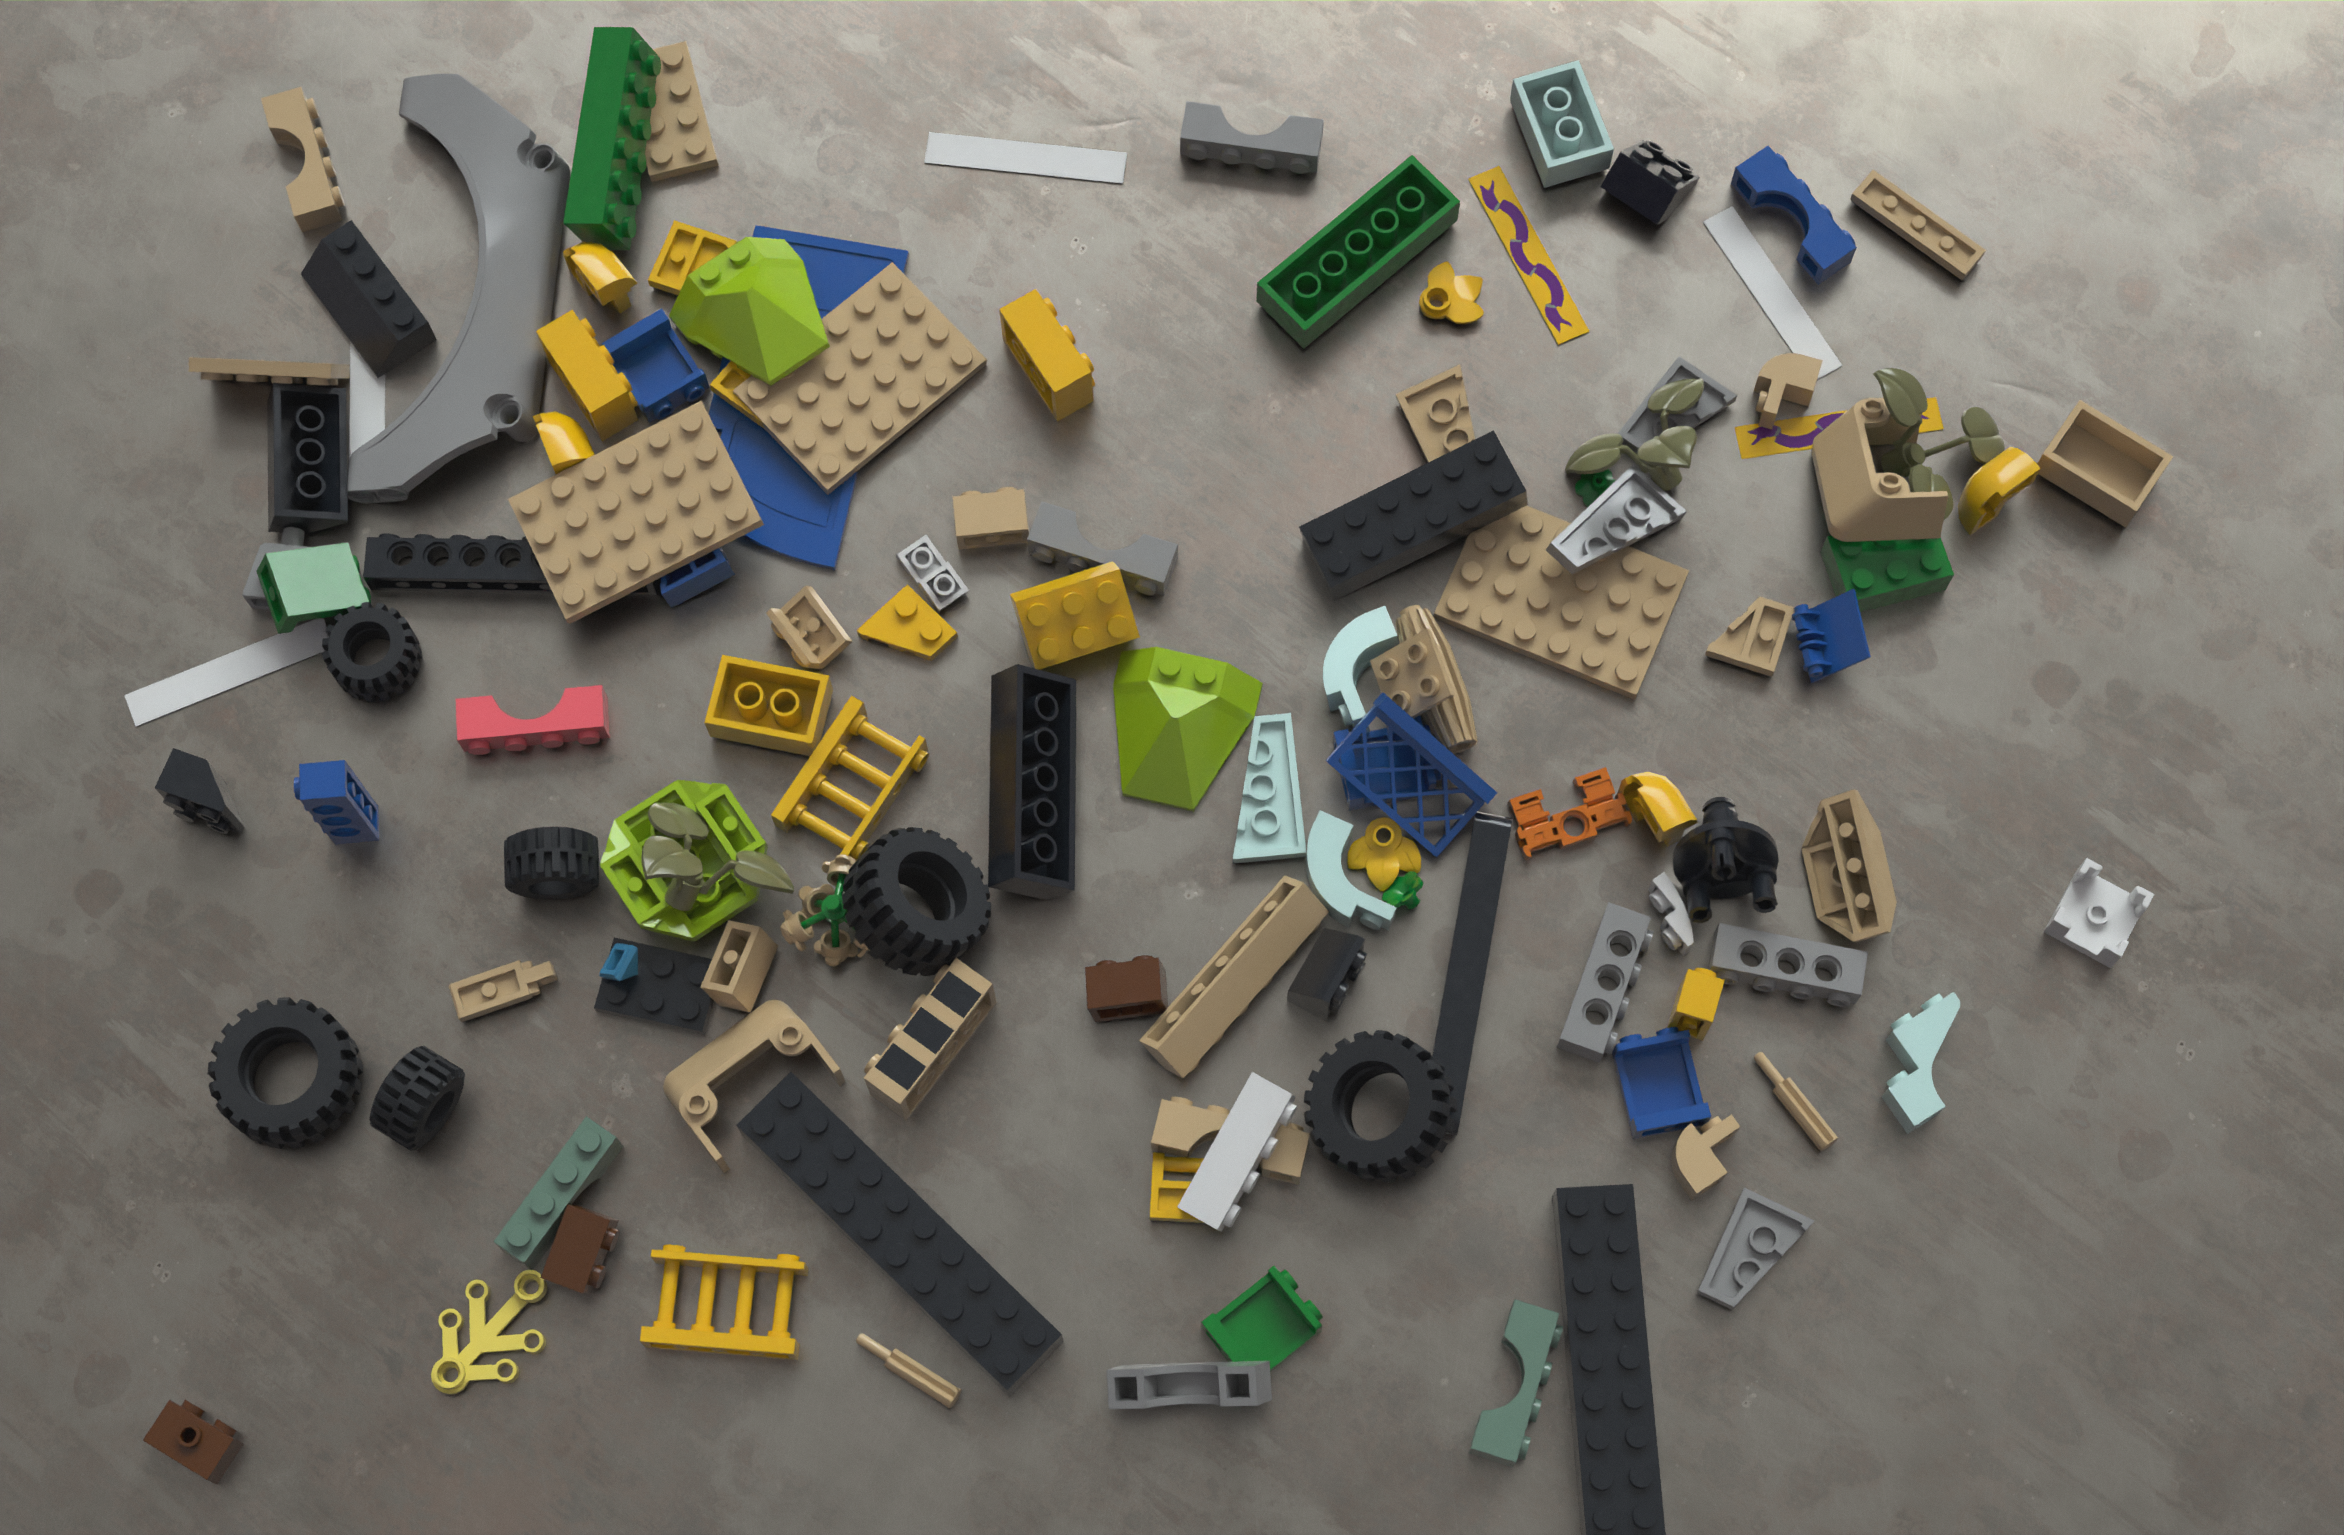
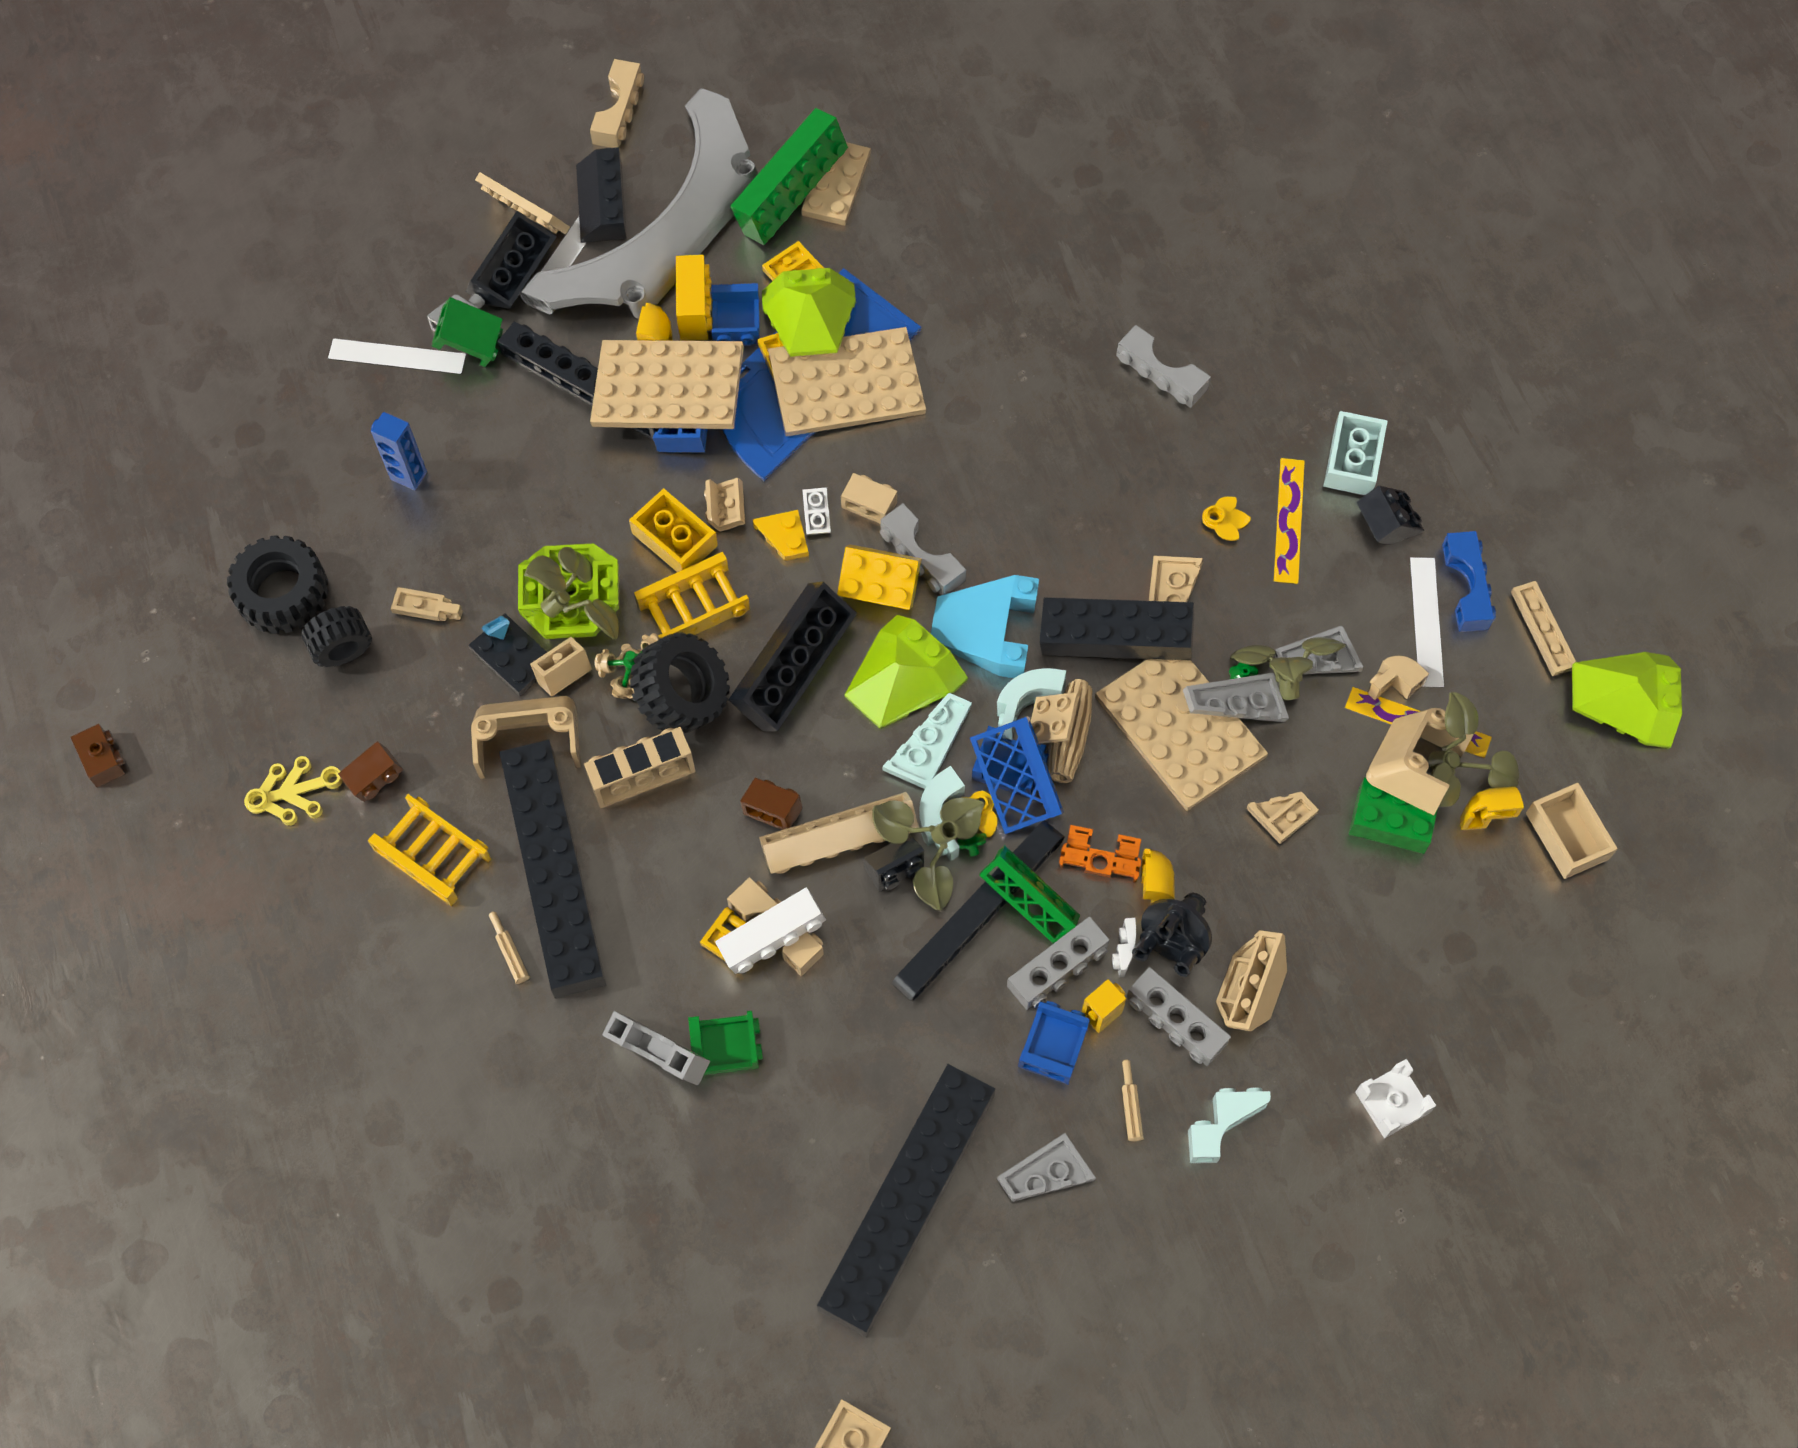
camera: 30 degrees right, 5 degrees down
black slope [155,748,245,834] -> none
black tyre [322,602,422,702] -> none
coral arch [456,685,610,755] -> none
sand green arch [493,1116,624,1270] -> none
black tyre [504,827,599,900] -> none
yellow brick [563,242,637,314] -> none
white sticker [924,132,1127,184] -> none
yellow brick [999,289,1095,422] -> none
green brick [1256,155,1460,348] -> none
black tyre [1303,1030,1457,1183] -> none
sand green arch [1468,1299,1563,1467] -> none
tan brick [1671,1114,1740,1201] -> none
blue hinge [1792,589,1871,683] -> none
none -> olive plant [872,798,984,910]
none -> medium azure wedge [931,575,1039,678]
none -> green fence [979,845,1080,944]
none -> lime wedge [1572,652,1682,749]

